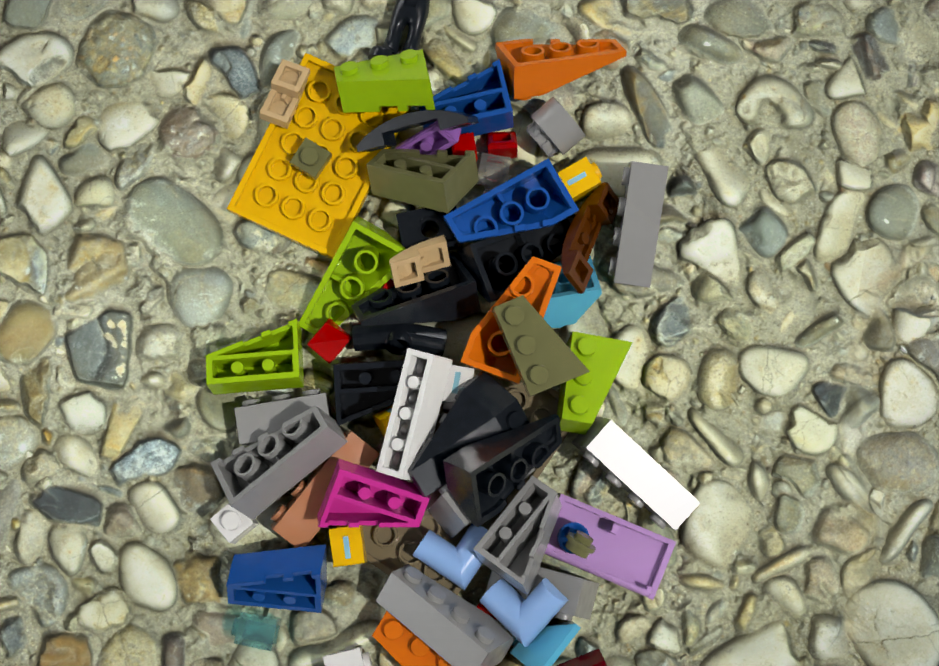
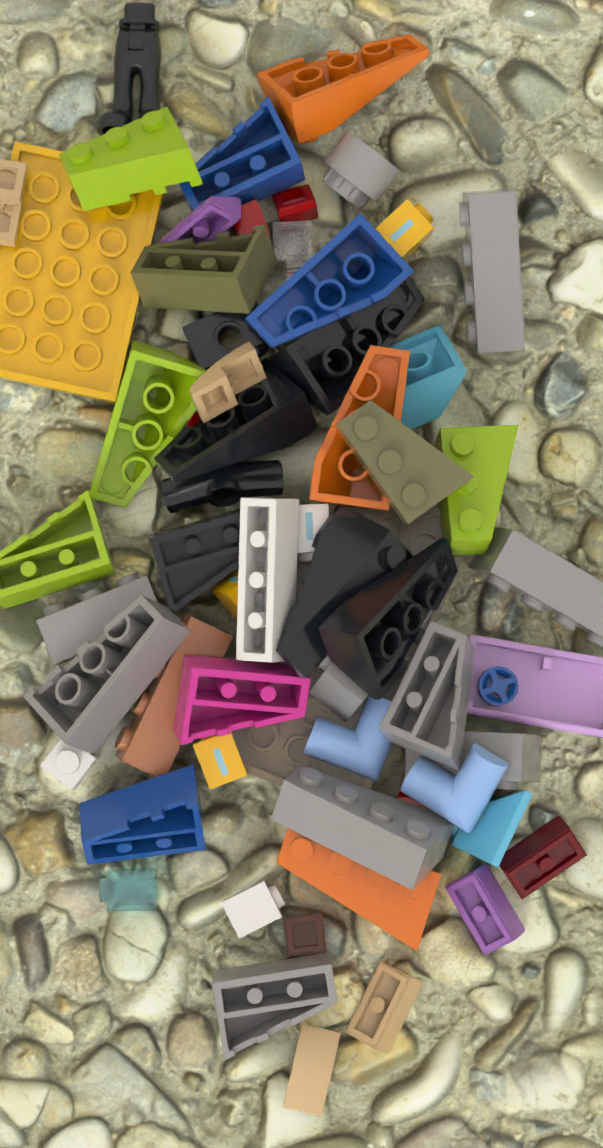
camera: 15 degrees left, 5 degrees up
olive plate [290,138,332,180] -> none
red slope [307,318,352,364] -> none
black slope [356,110,479,152] -> none
reddish brown slope [561,182,619,294] -> none
olive plate [565,530,596,559] -> none

